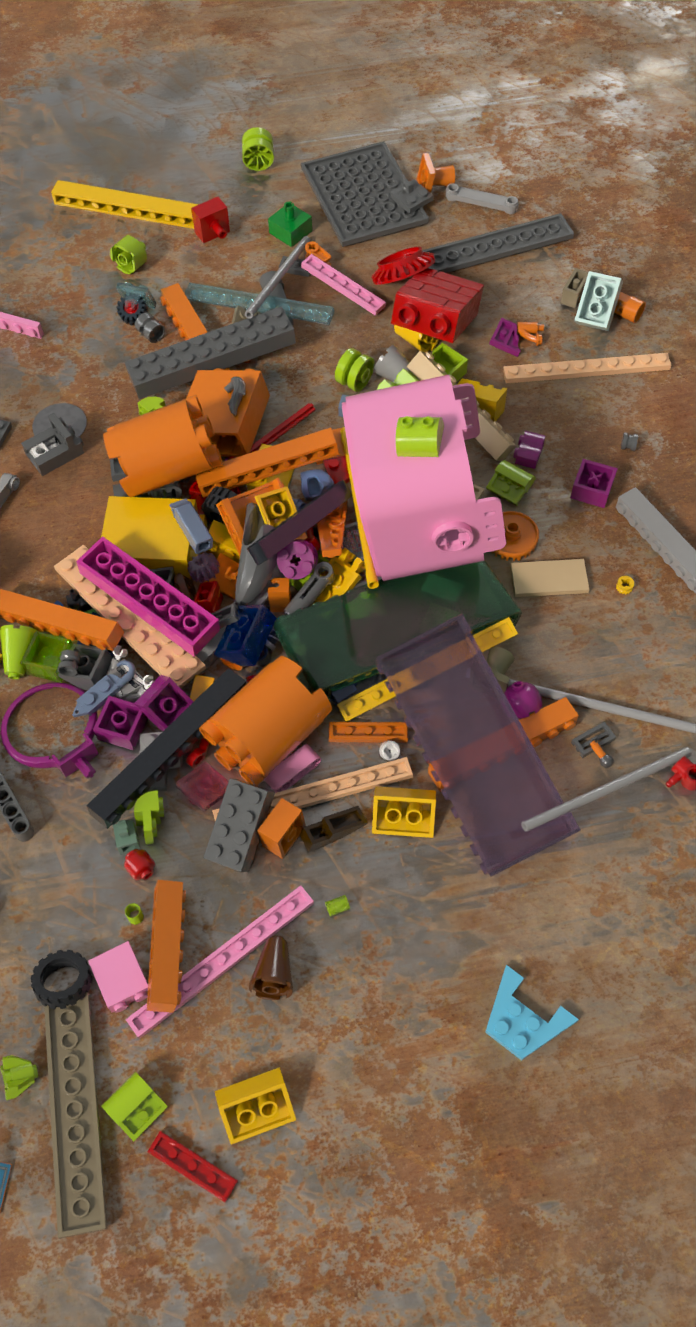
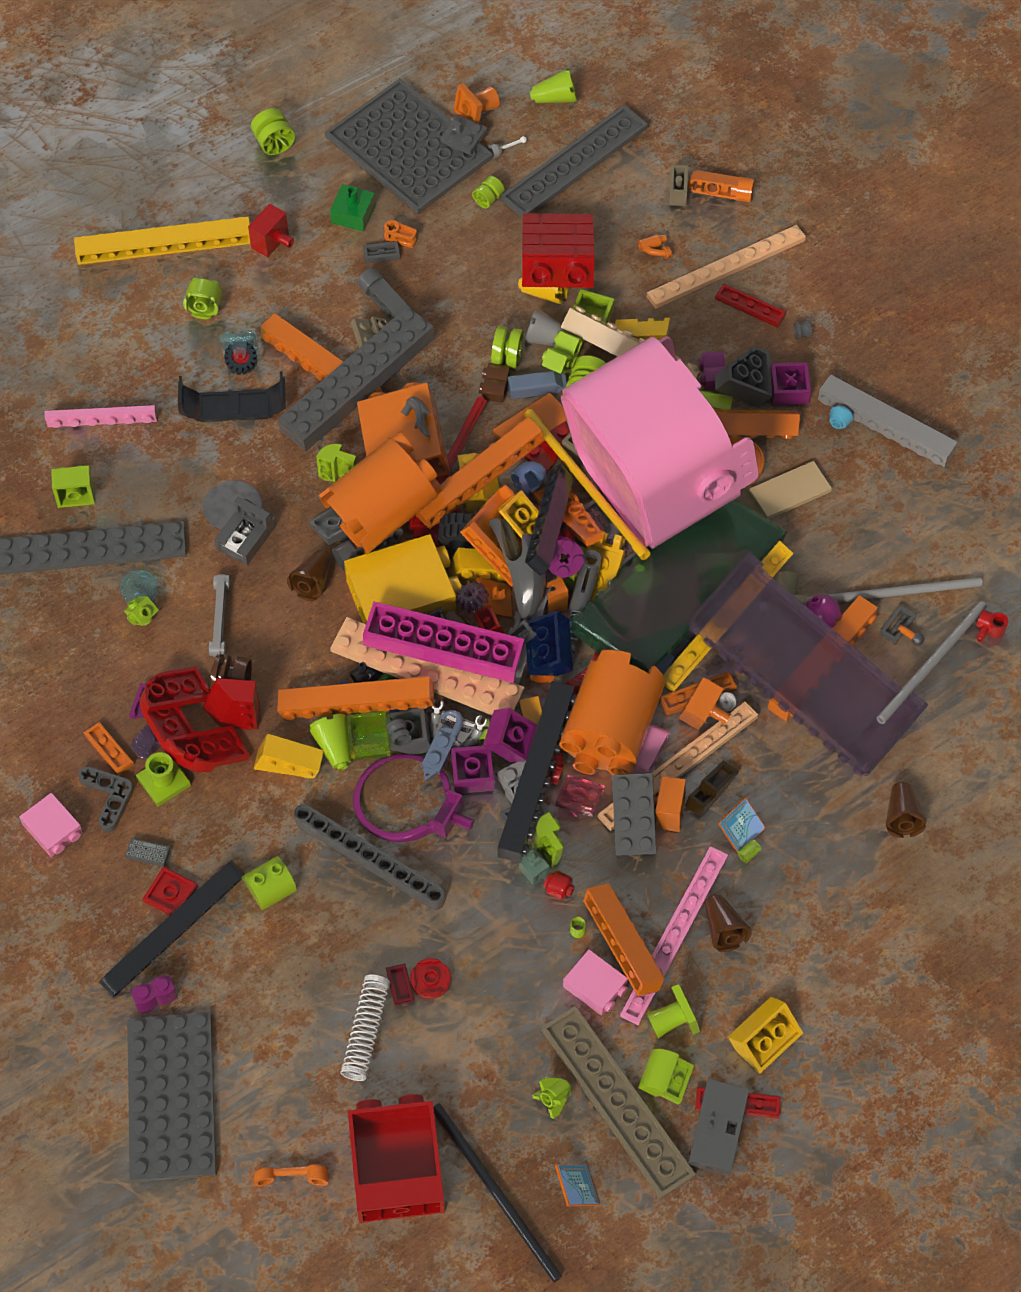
camera: 25 degrees left, 0 degrees up
black tyre [31,950,92,1009] -> none
dark grey wheel [135,312,166,343] -> none
sand blue piece [169,498,213,554] -> none
clear light blue plate [185,283,335,325] -> none
light grey piece [245,236,310,319] -> none
bright pink plate [301,254,386,316] -> none
red gear [371,246,436,285] -> none
yellow slope [372,786,436,838] -> none
lime brick [396,416,444,457] -> none
light grey piece [446,183,518,214] -> none
medium azure wing [485,965,579,1061] -> none
magenta wing [489,318,520,357] -> none
light aqua brick [574,271,623,331] -> none
yellow bush [616,576,634,595] -> none
none -> black windscreen [178,371,286,422]
none -> reddish brown cone [287,550,332,601]
none -> lime wheel [472,176,505,209]
none -> reddish brown brick [479,363,510,403]
none -> hinge [488,136,527,159]
none -> lime cone [529,68,577,103]
none -> lime plant [646,984,700,1039]
none -> orange brick [678,677,731,730]
none -> dark grey brick [688,1079,749,1176]
none -> orange brick [714,409,800,439]
none -> red tile [715,283,786,328]
none -> dark grey brick [715,346,772,407]
none -> piece [718,797,766,853]
none -> medium azure cone [829,405,853,429]
none -> reddish brown cone [886,782,926,838]

